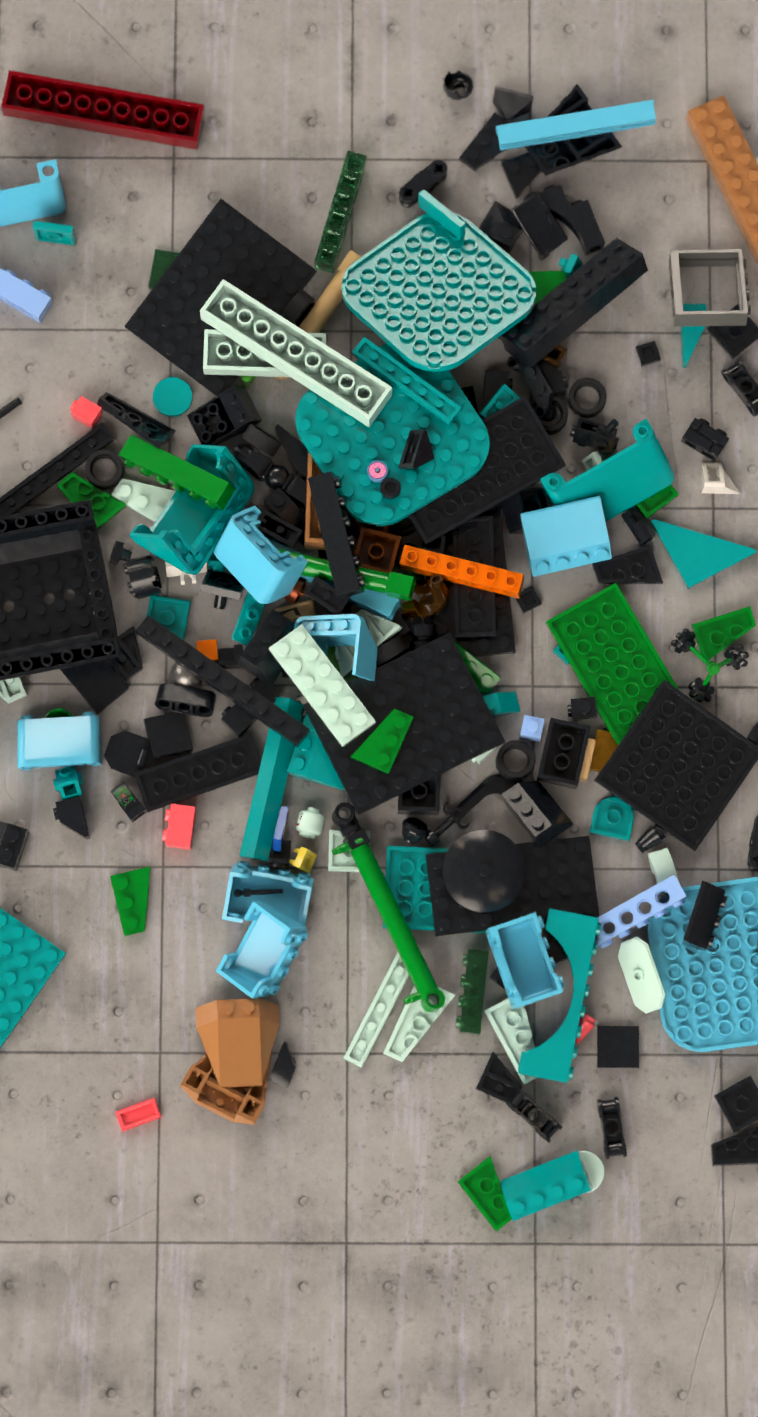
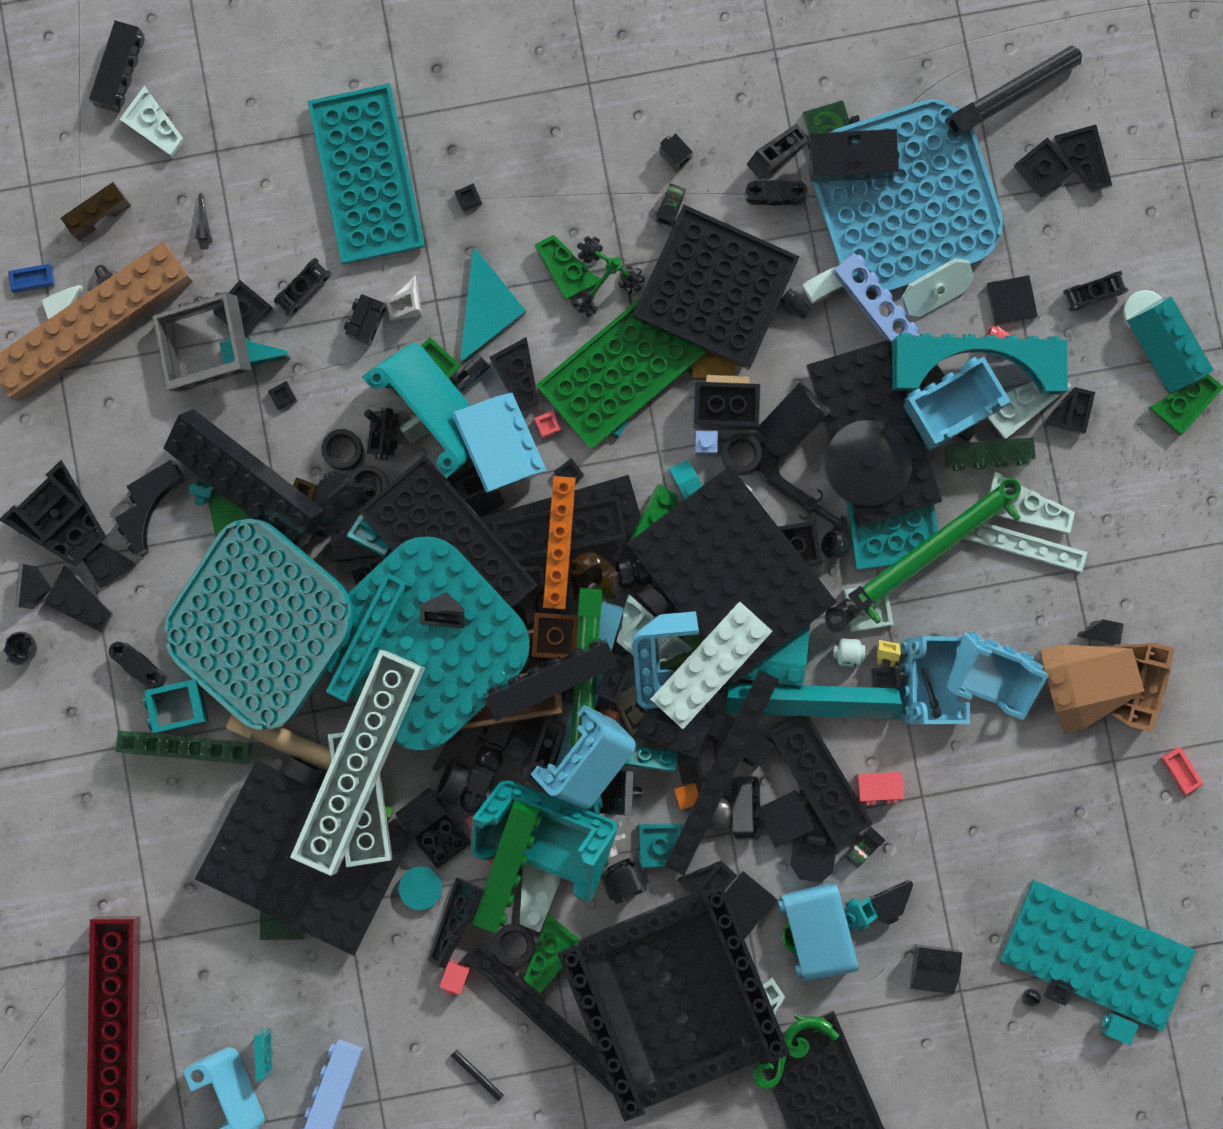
camera: 95 degrees left, 5 degrees up
black tile [109,541,132,565] -> none
green wing [110,866,151,937] -> none
tile [273,806,289,852] -> none
green wing [351,709,413,774] -> none
tile [367,461,388,482] -> none
black tile [380,478,401,500] -> none
teal tile [418,190,465,240] -> none
black slope [479,201,523,254] -> none
medium azure tile [496,100,656,151] -> none
black piece [505,1088,562,1143] -> none
black door [510,191,568,260] -> none
black bracket [567,697,597,722] -> none
teal tile [589,796,634,842] -> none
black slope [682,881,727,951] -> none
none -> teal window [143,679,209,733]
none -> coral tile [534,411,562,439]

